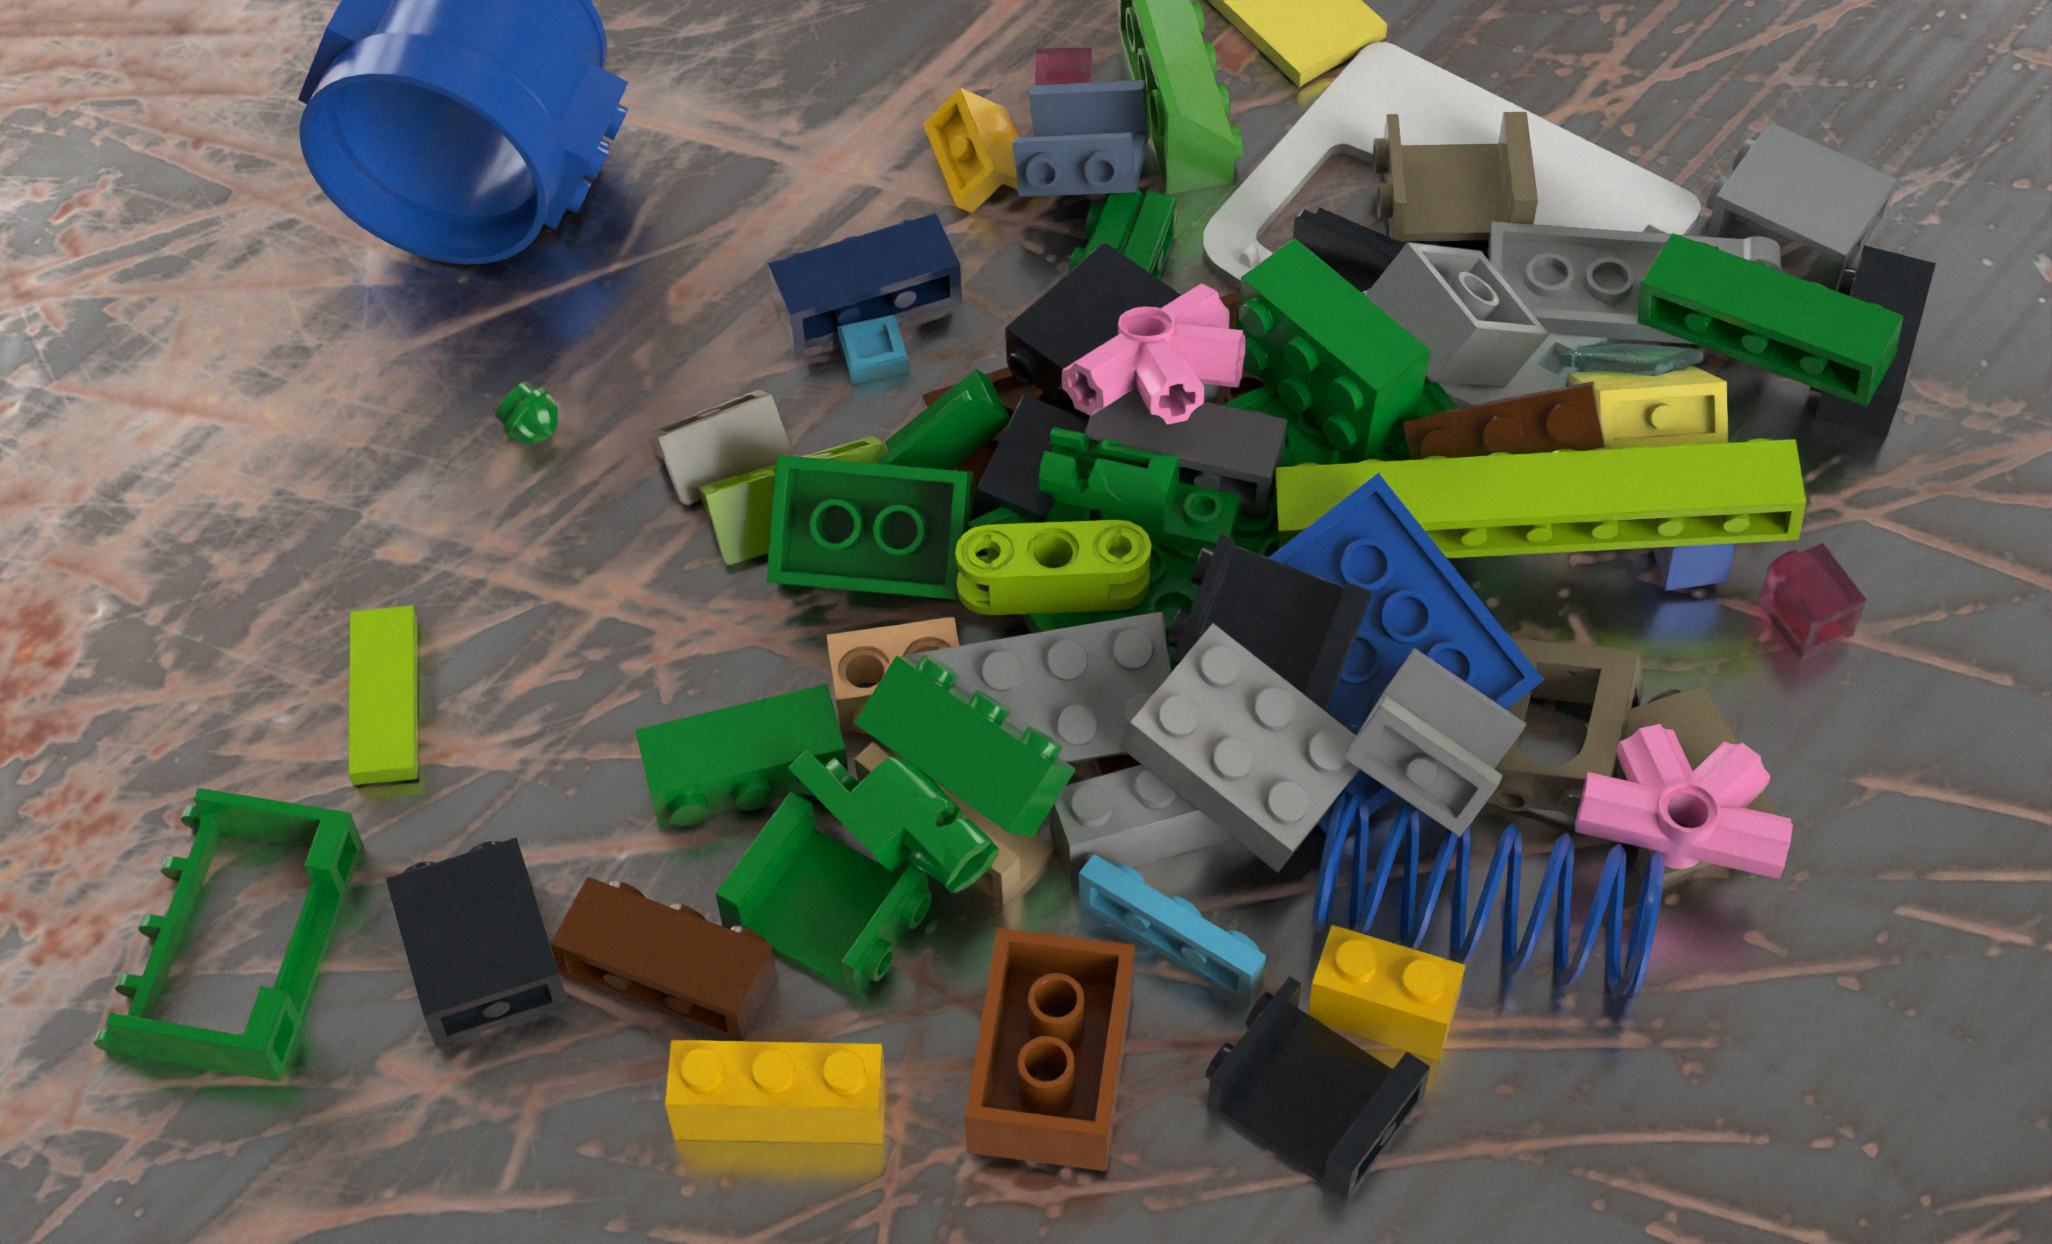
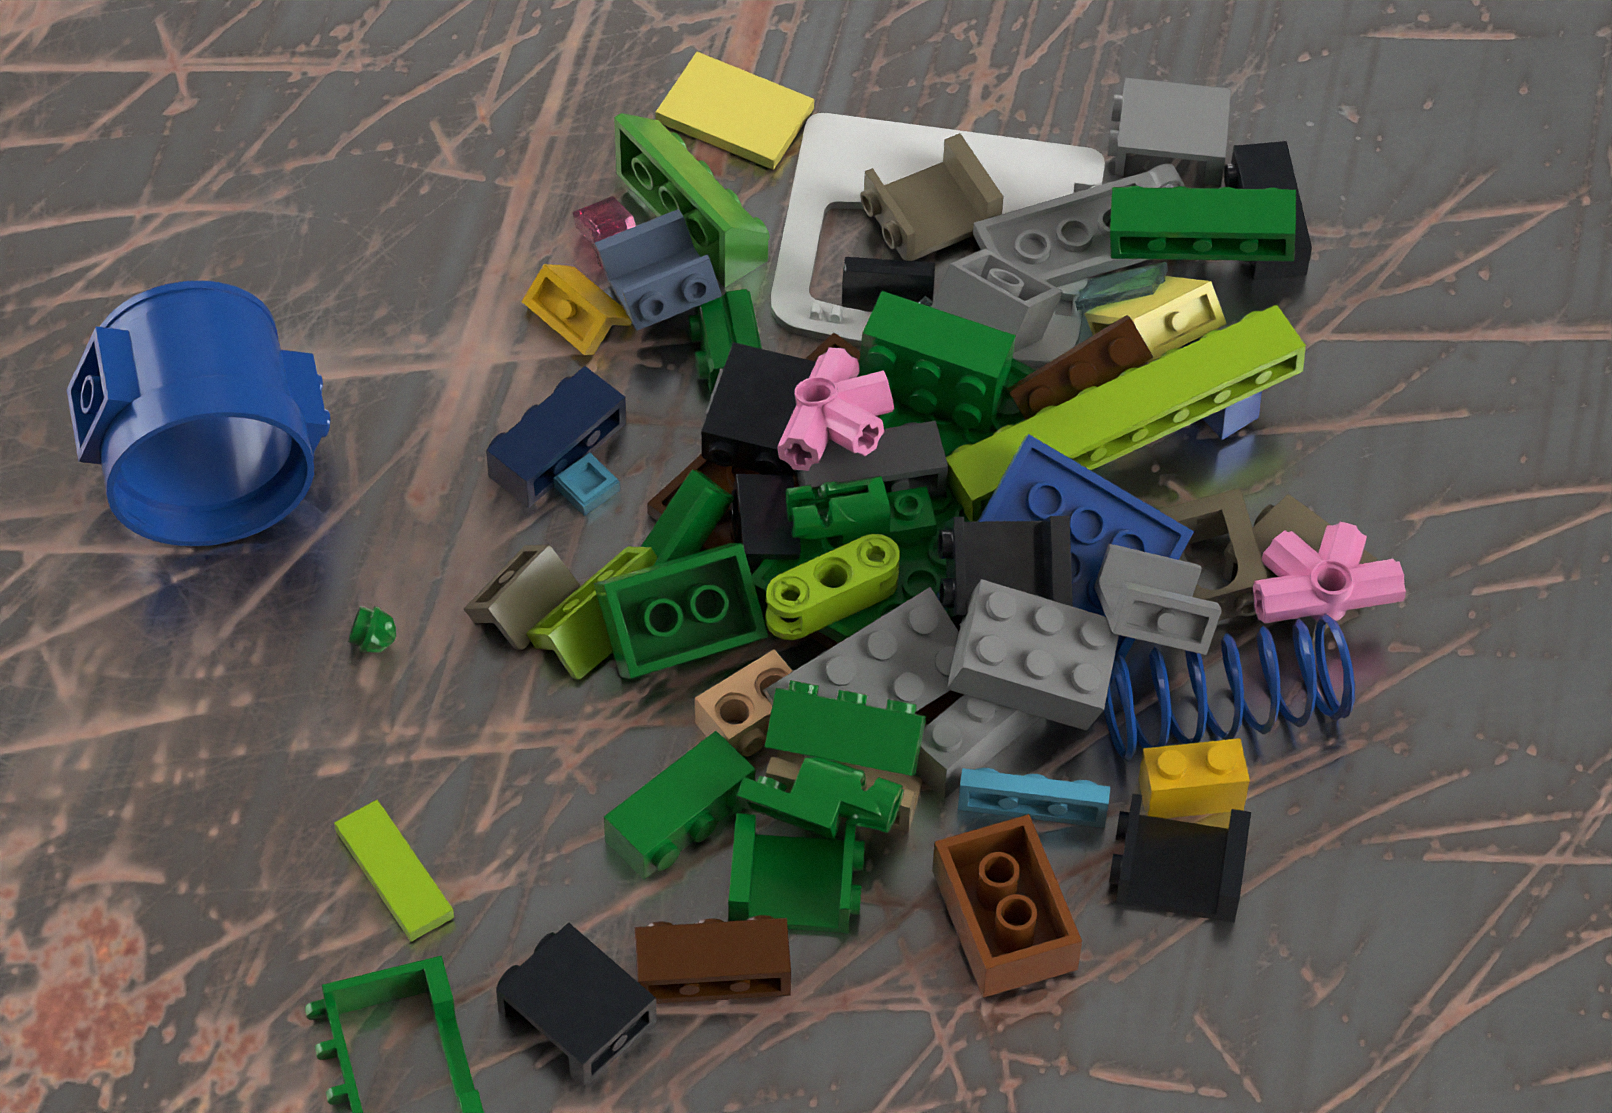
camera: 30 degrees left, 0 degrees up
yellow brick [665,1040,887,1144] -> none
clear pink brick [1758,543,1866,659] -> none

